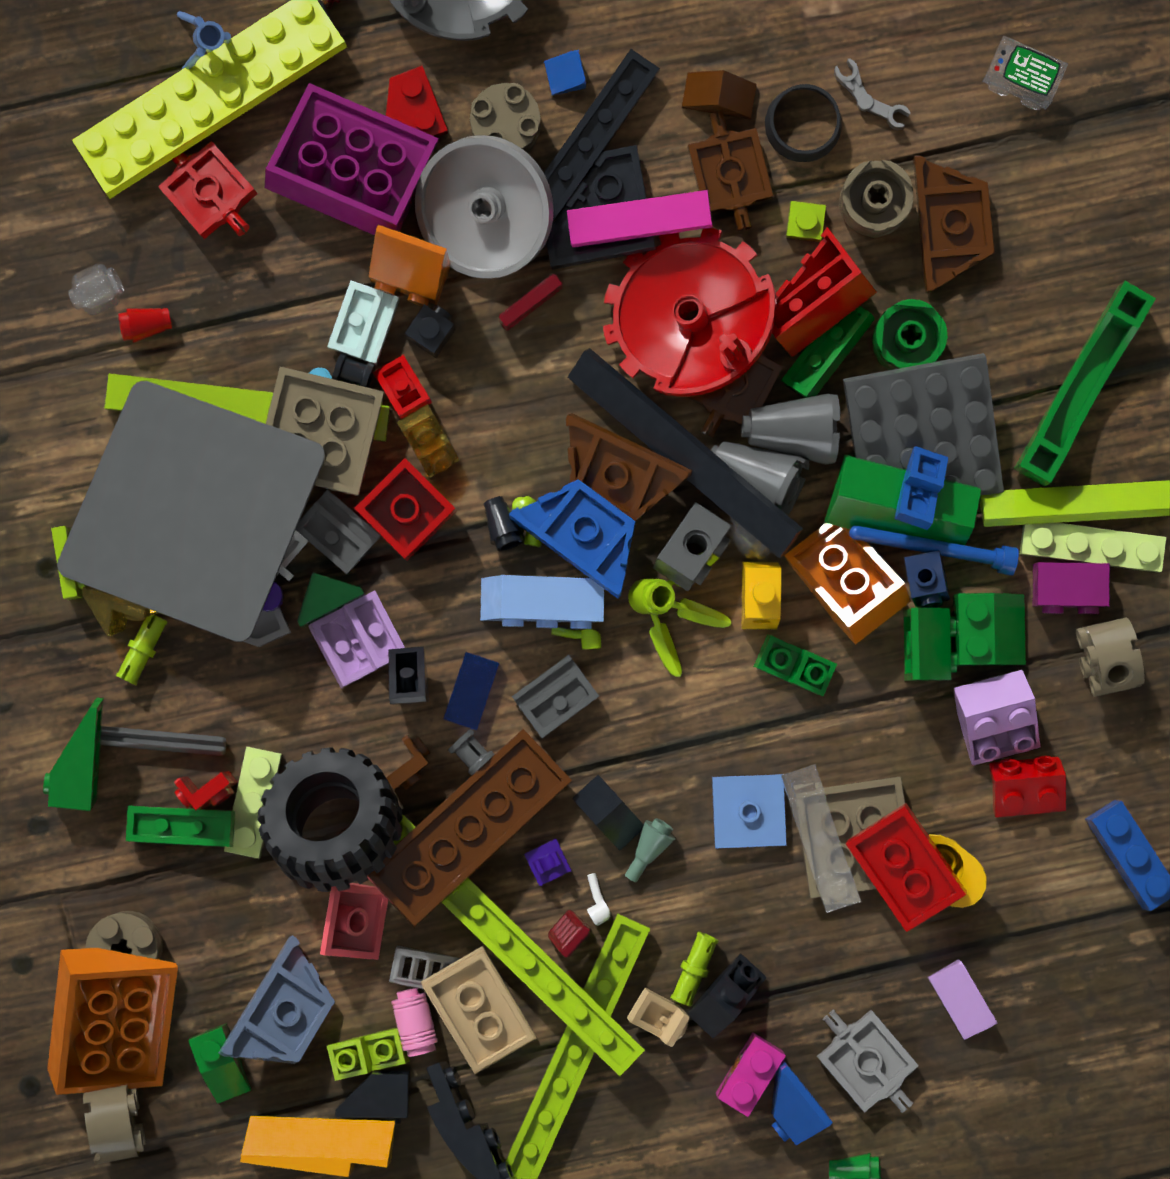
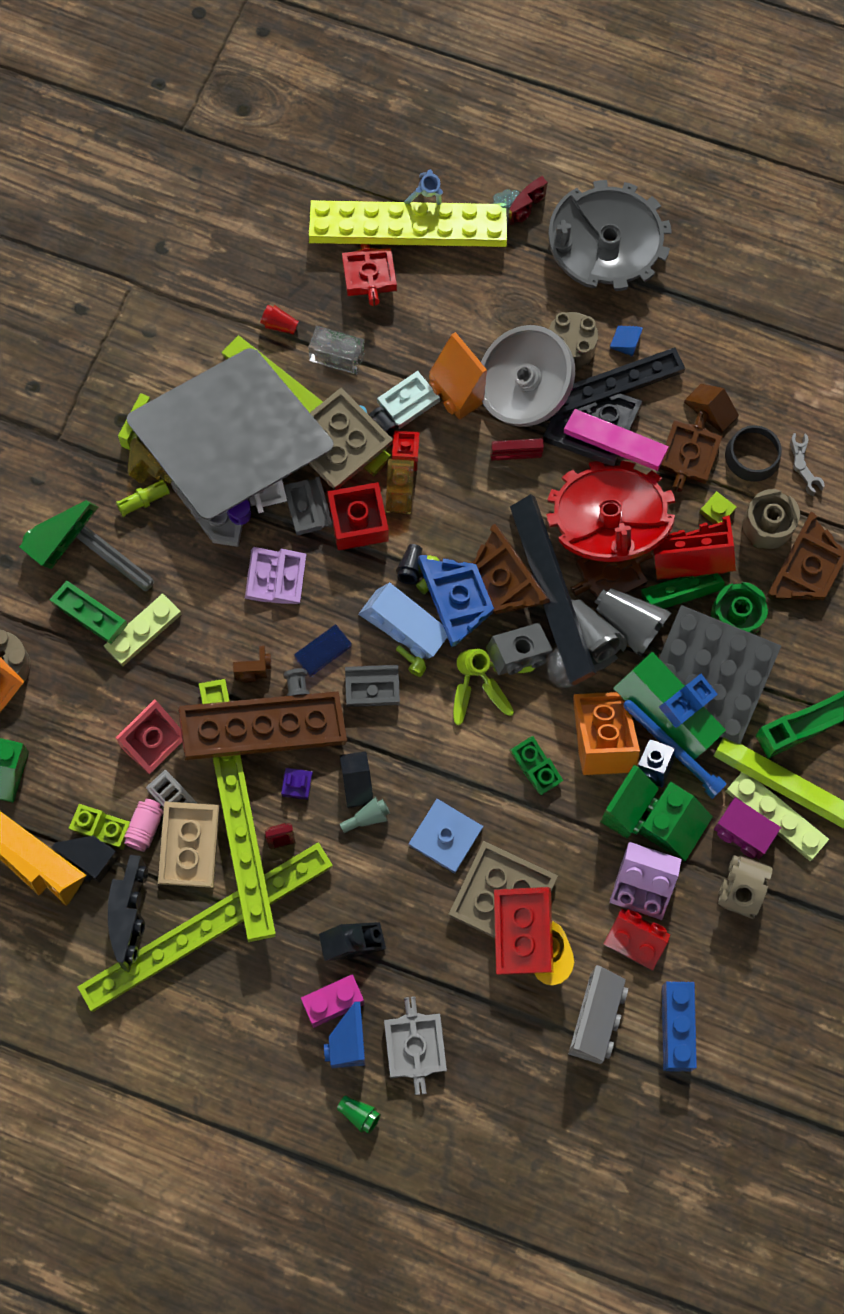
camera: 35 degrees right, 15 degrees down
clear head [68,264,124,315] -> none
red bracket [174,771,238,810] -> none
sand blue wing [218,935,335,1064] -> none
black tyre [258,747,403,892] -> none
magenta slope [264,83,439,235] -> none
dark green slope [297,572,366,628] -> none
red wing [386,66,448,137] -> none
black slope [388,646,429,705] -> none
black brick [405,304,456,358] -> none
white hand [587,873,611,926] -> none
tan bracket [627,988,689,1047] -> none
lime pin [670,931,719,1006] -> none
yellow torso [741,562,781,630] -> none
clear slope [781,764,861,913] -> none
lavender slope [928,960,997,1040] -> none
none -> clear brick [308,325,365,375]
none -> light grey slope [568,965,628,1064]

